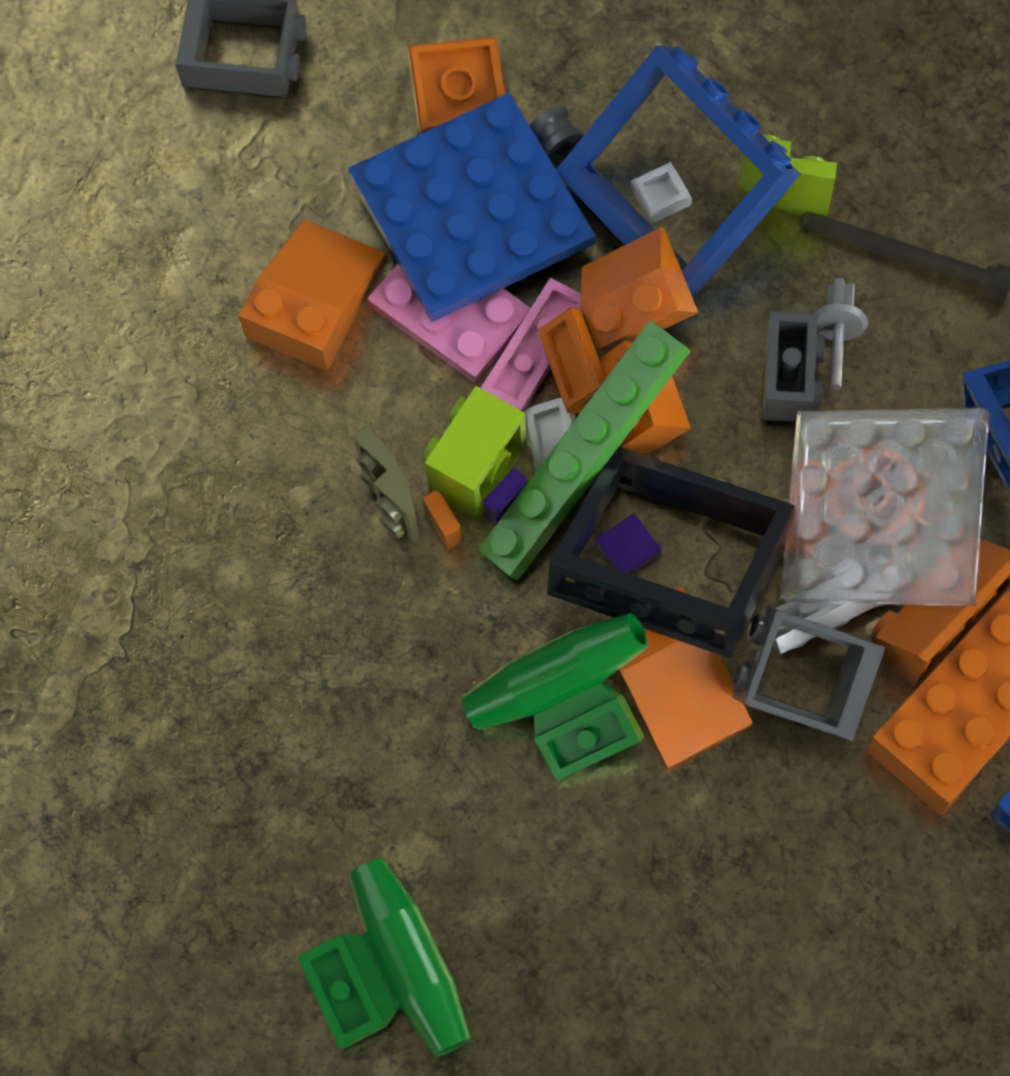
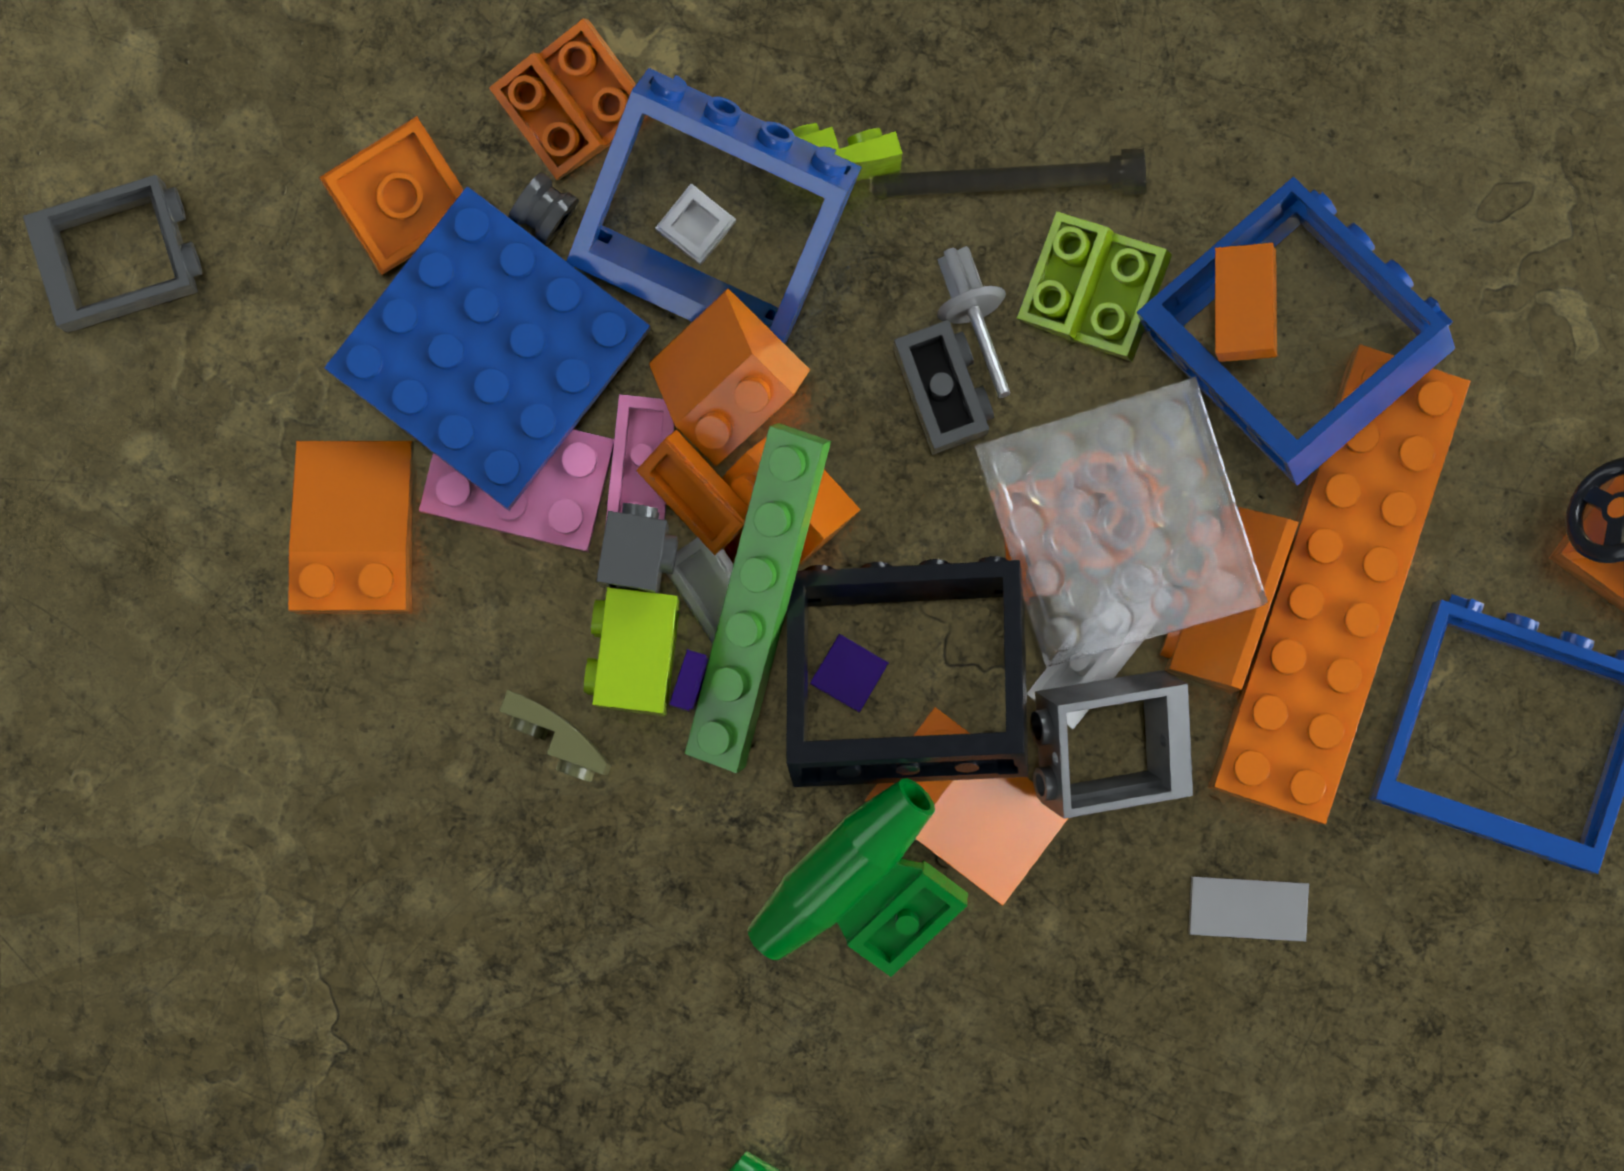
camera: 30 degrees left, 15 degrees up
orange tile [422,490,463,552] -> none
none -> orange slope [489,18,649,180]
none -> dark grey brick [596,503,679,594]
none -> lime slope [1017,211,1172,362]
none -> light grey tile [1188,876,1309,942]

